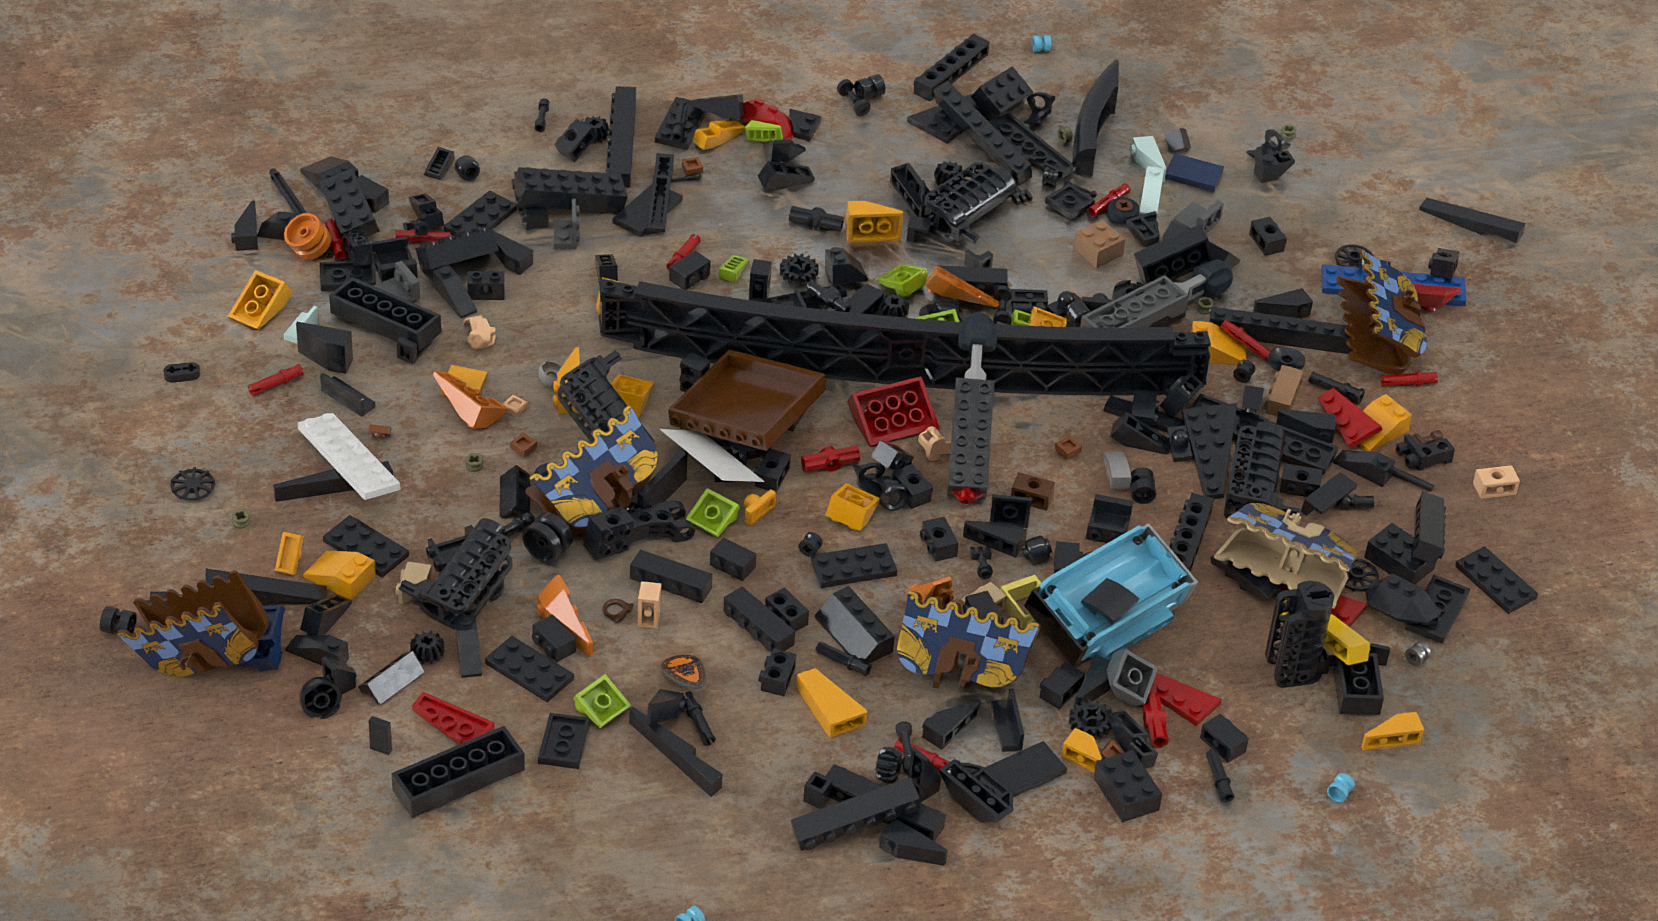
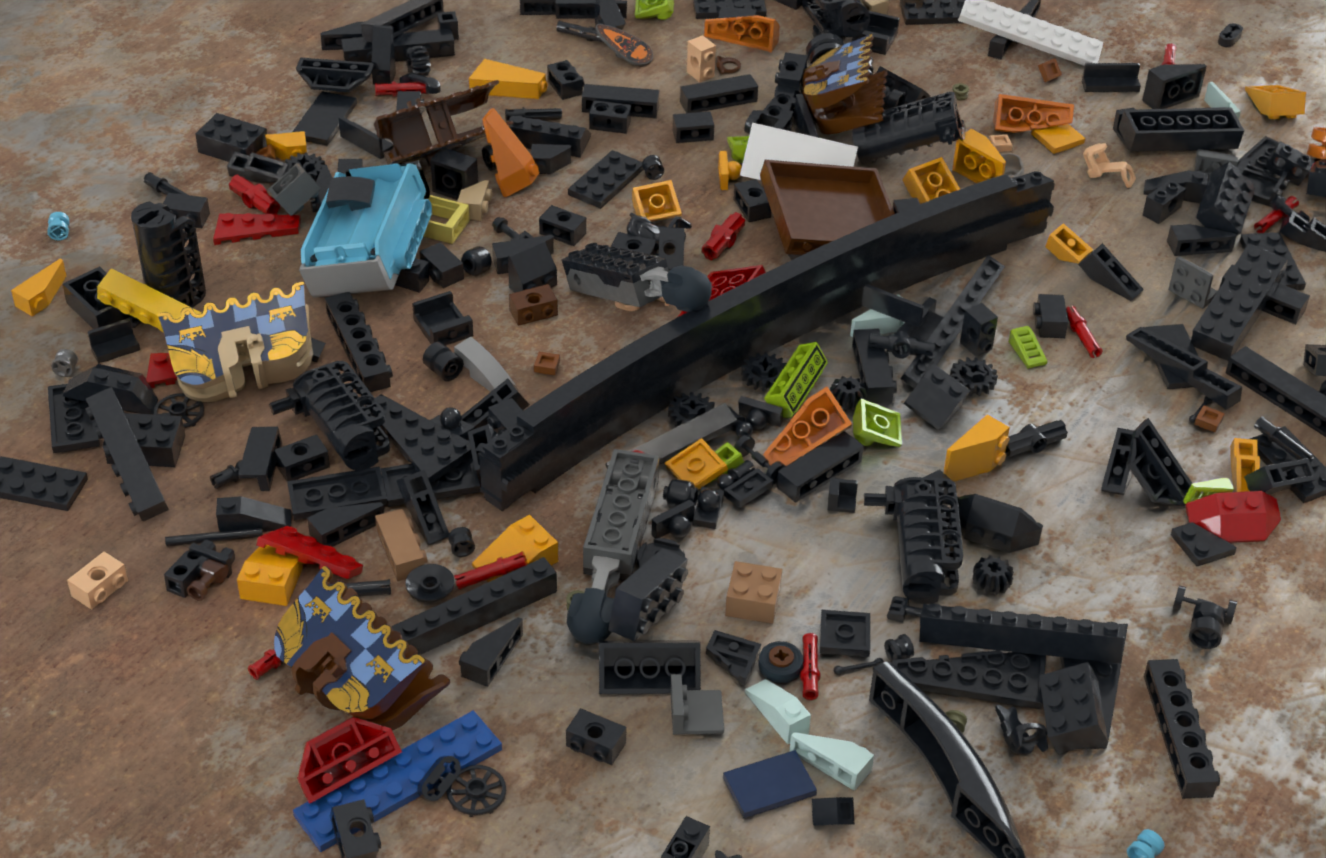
camera: 140 degrees right, 0 degrees up
none -> black slope [531,144,571,174]

